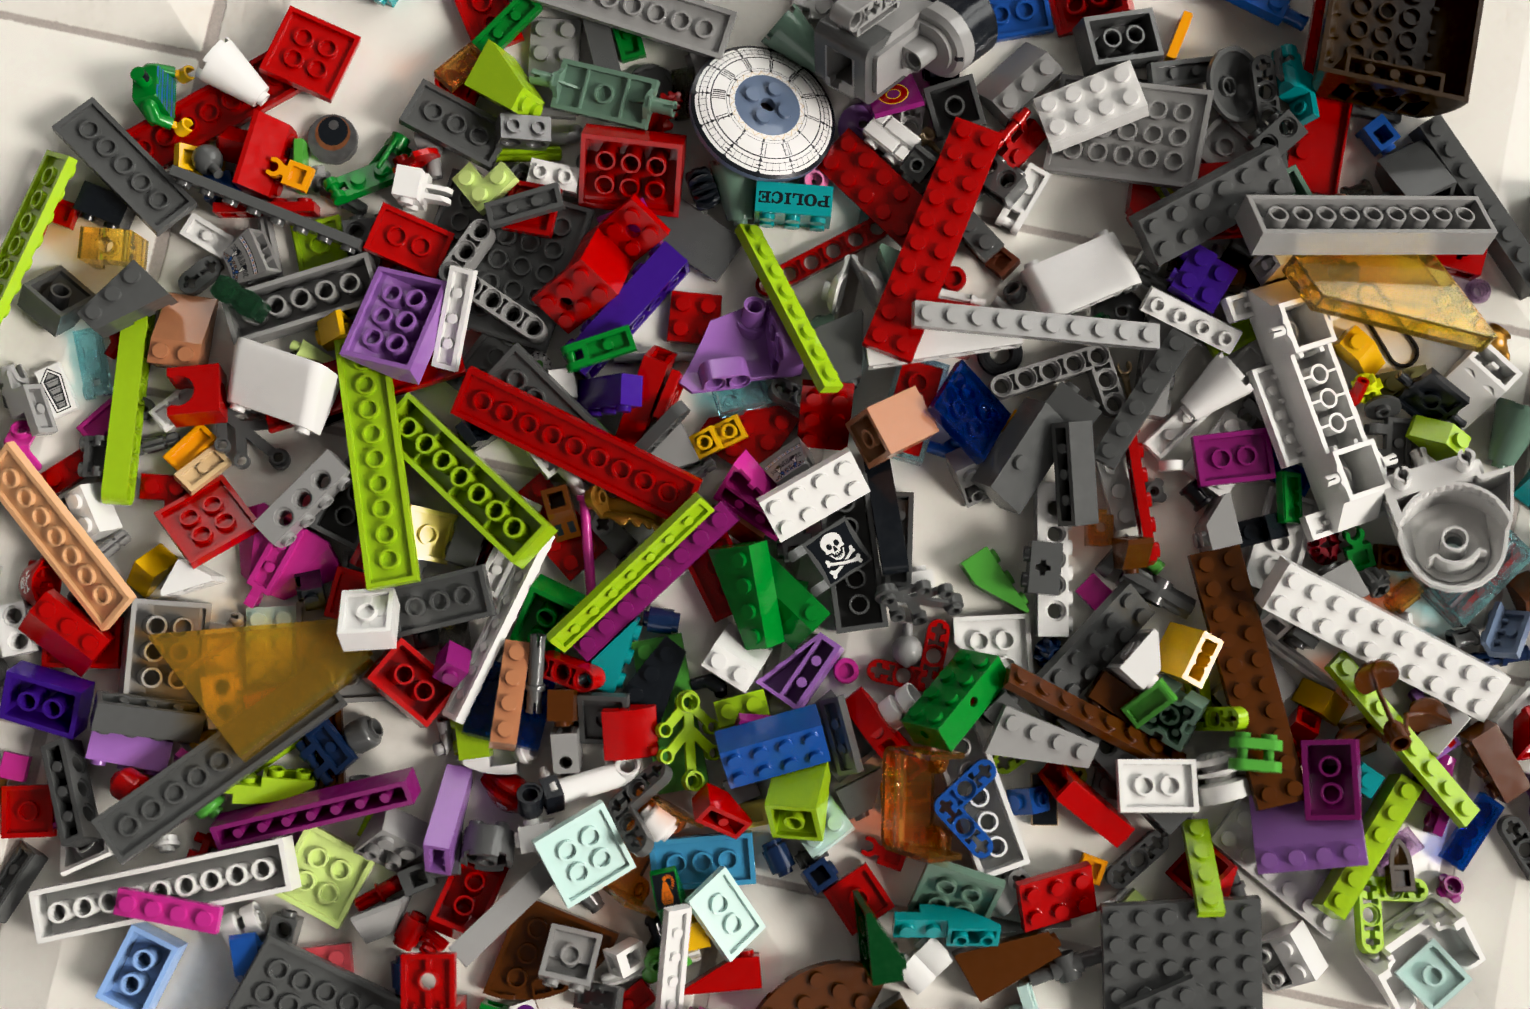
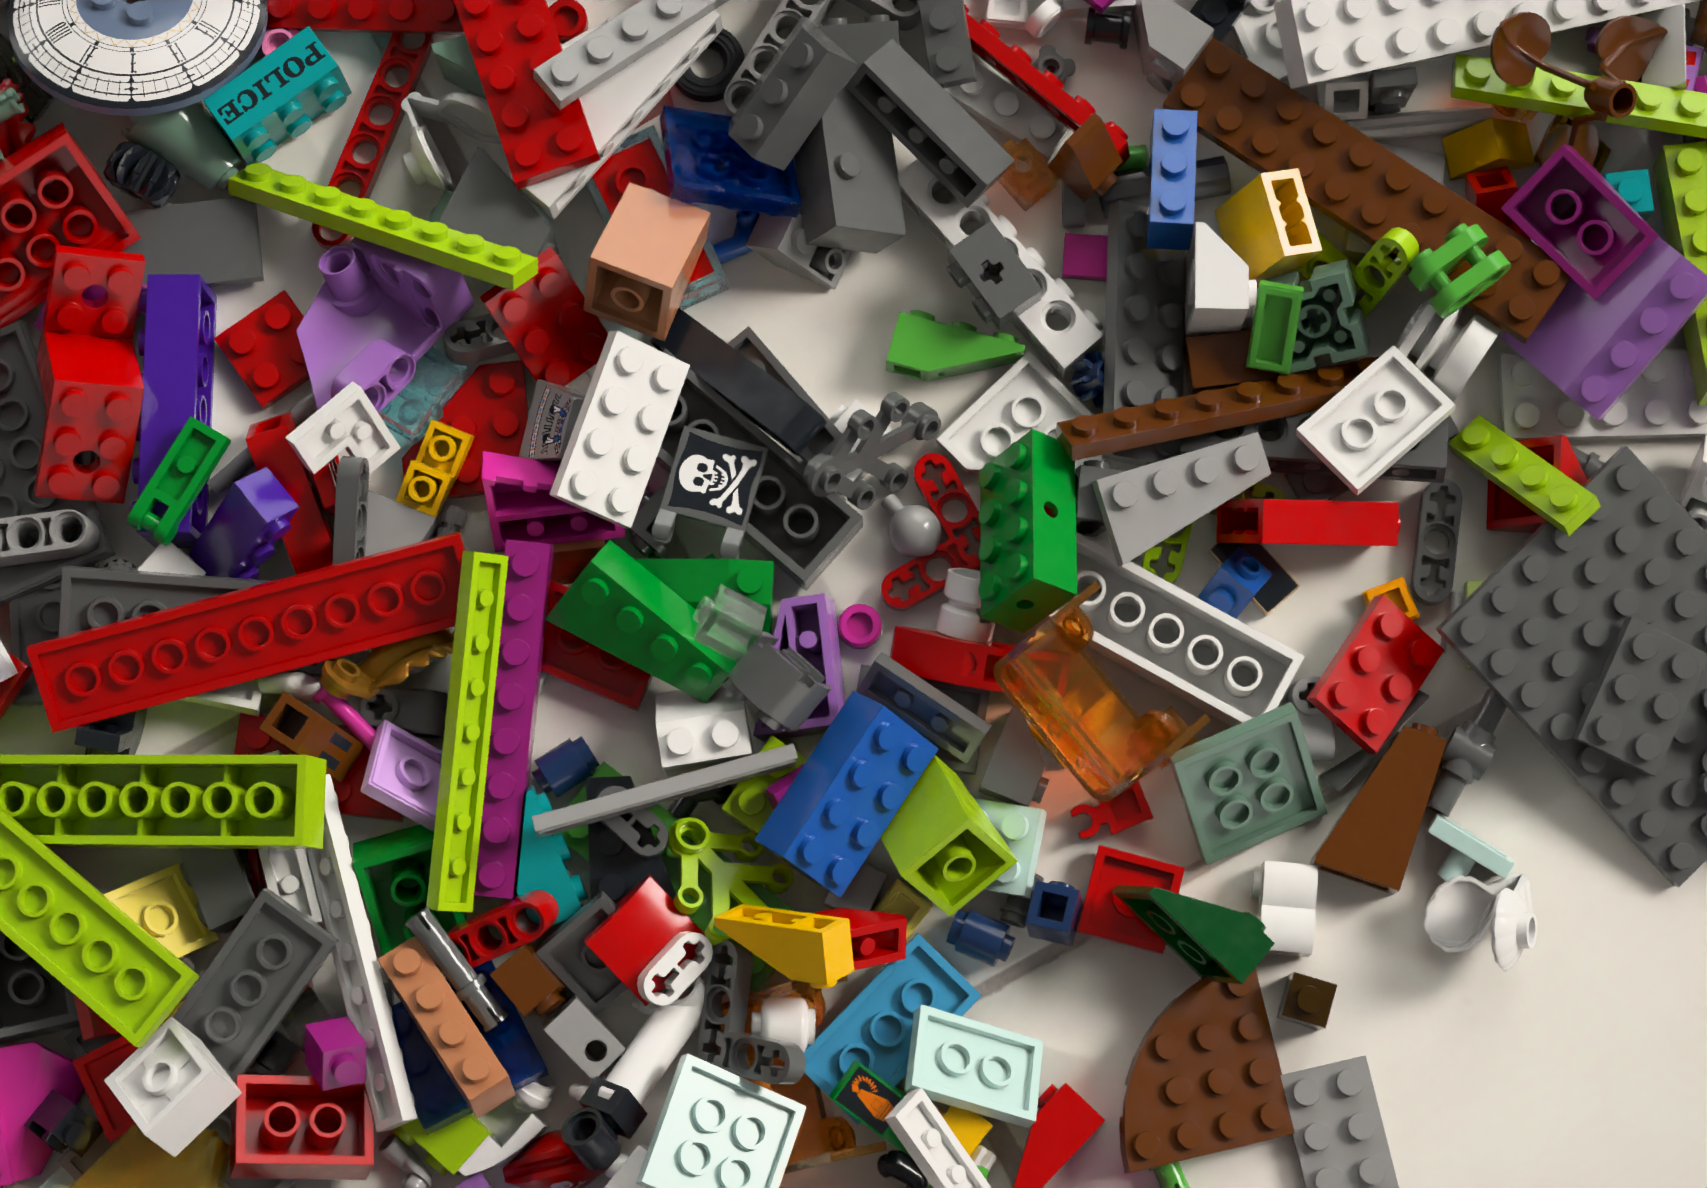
camera: 35 degrees left, 5 degrees down
teal slope [892,904,1001,947] -> none
blue beam [933,759,997,858] -> none
none -> white plate [285,381,400,475]
none -> lavender tile [360,720,442,831]
none -> light grey tile [531,743,798,838]
none -> dark grey beam [597,786,668,858]
none -> white beam [637,931,713,1006]
none -> clear brick [693,584,767,662]
none -> yellow slope [714,904,854,989]
none -> dark grey brick [724,632,832,733]
none -> dark grey slope [728,16,858,171]
none -> arch [1146,109,1198,251]

